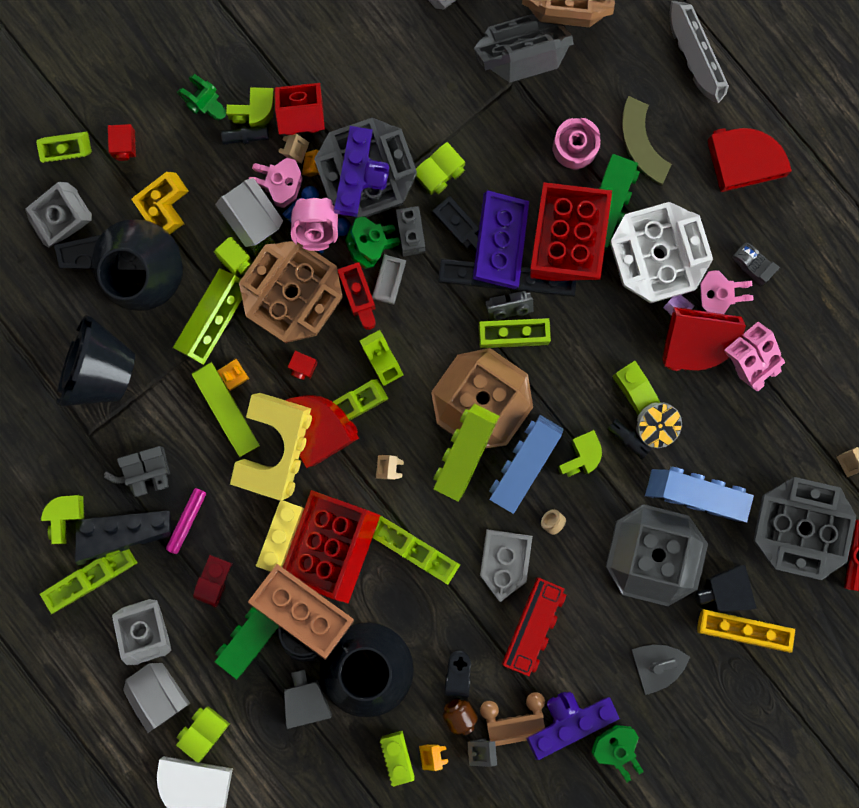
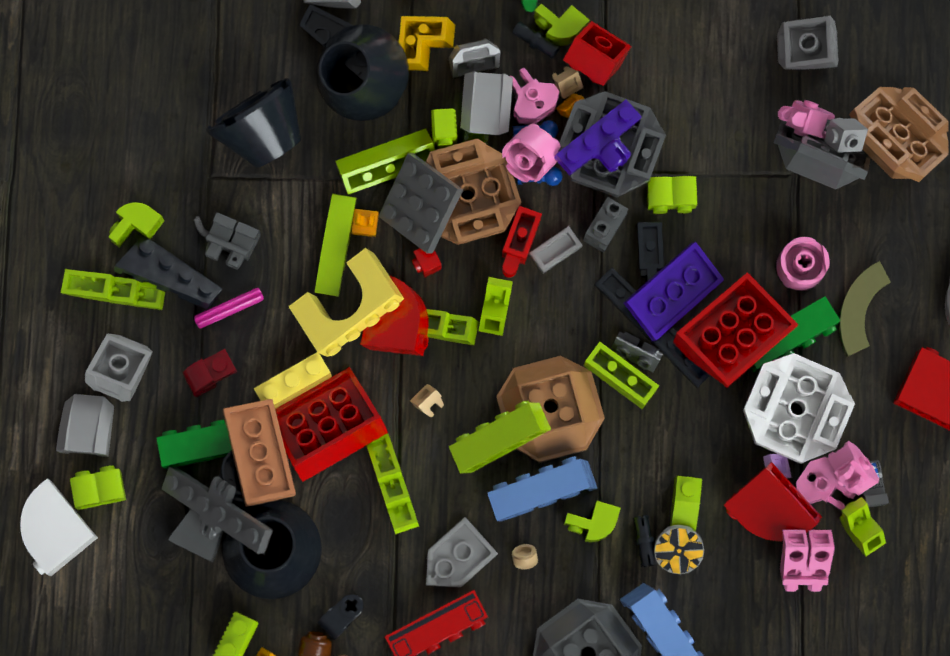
camera: 40 degrees right, 5 degrees down
green hinge [345,216,401,269] -> none
none -> dark grey hinge [162,466,272,553]
none -> dark grey plate [378,153,463,254]
none -> light grey slope [448,38,500,78]
none -> bright pink hinge [778,100,835,139]
none -> light grey brick [825,118,868,152]
none -> bright pink hinge [828,441,879,496]
none -> lime brick [839,497,886,556]

